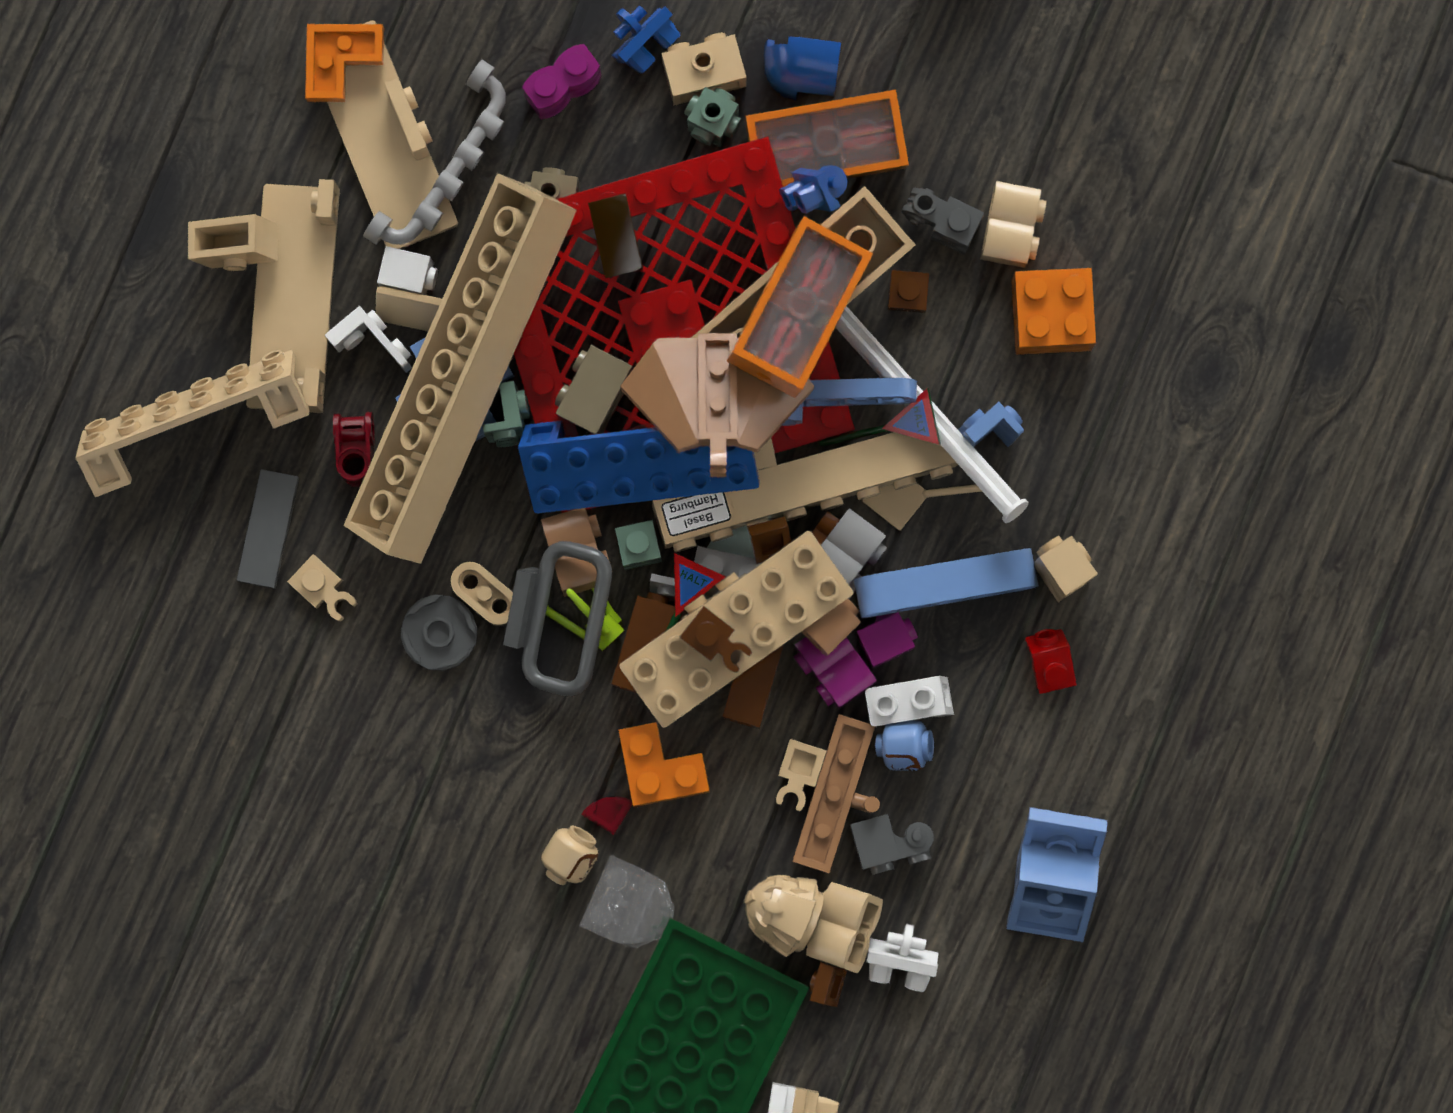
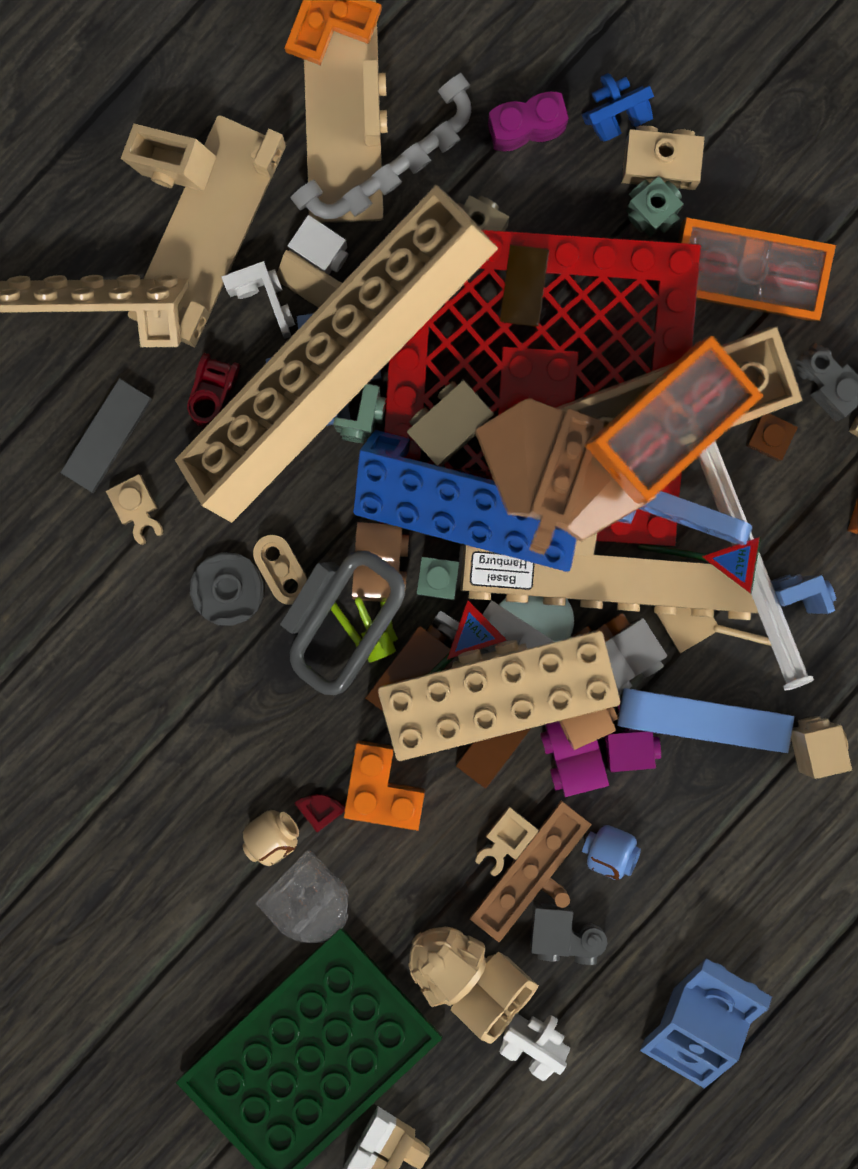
camera: 20 degrees right, 5 degrees up
reddish brown plate [680,606,752,673] -> none
reddish brown plate [748,516,791,564] -> none
blue brick [764,37,841,101] -> none
blue hips [779,165,847,213] -> none
reddish brown plate [810,963,847,1007] -> none
white bracket [865,676,954,727] -> none
red bracket [1025,629,1077,694] -> none

